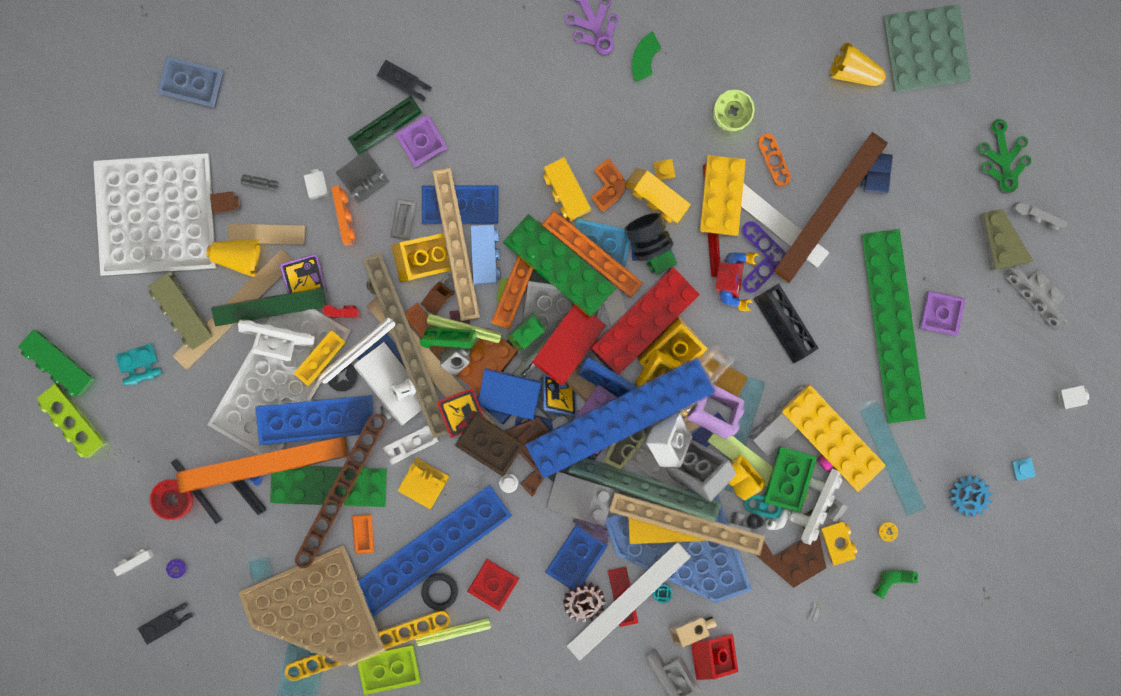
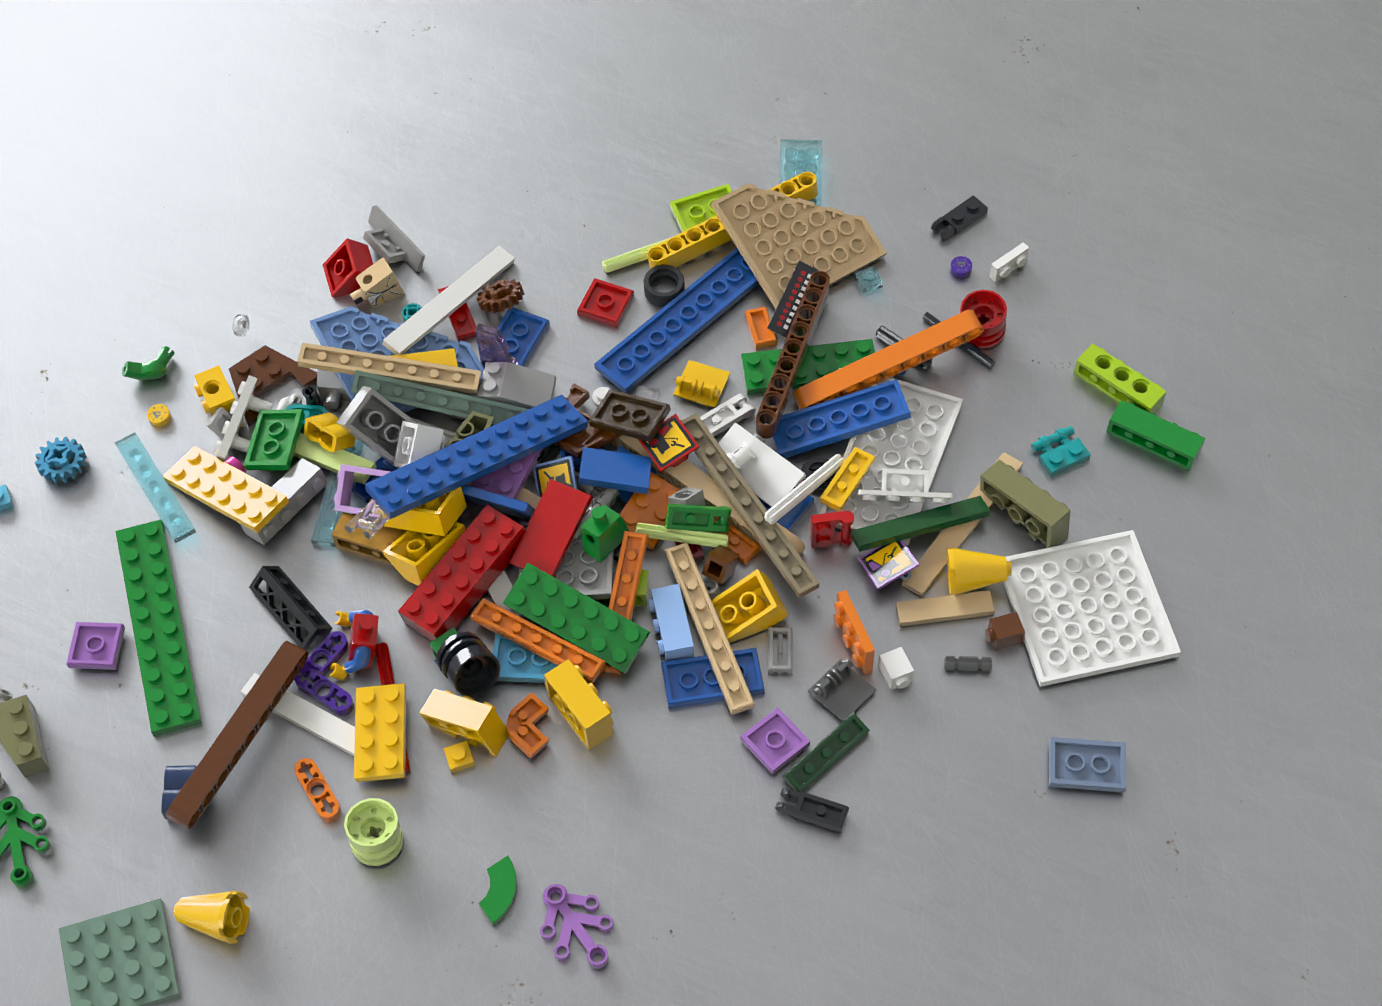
camera: 170 degrees right, 30 degrees down
none -> black sticker [767,261,818,338]

